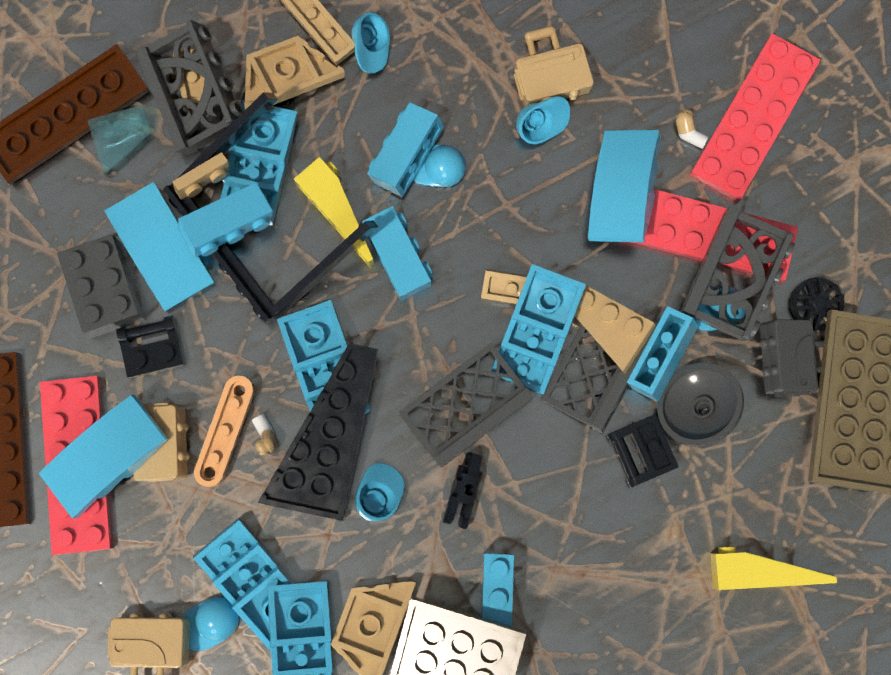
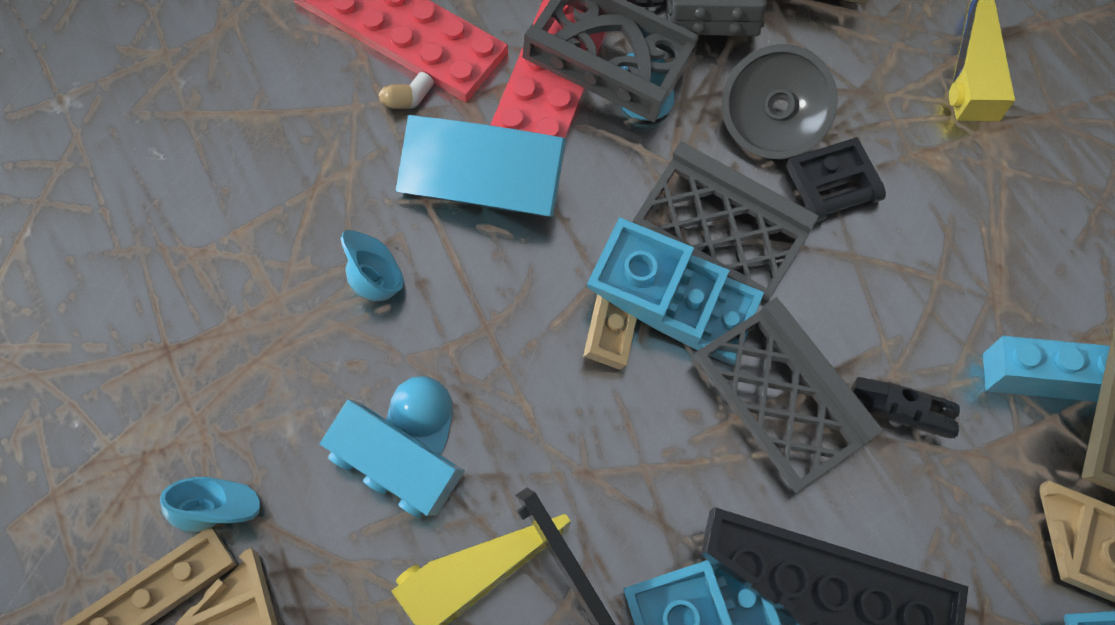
camera: 90 degrees left, 15 degrees down
medium azure cap [355,463,405,522] -> none
medium azure brick [362,206,434,301] -> none
tan piece [513,26,594,106] -> none
tan wing [574,285,656,374] -> none
medium azure brick [627,306,698,402] -> none

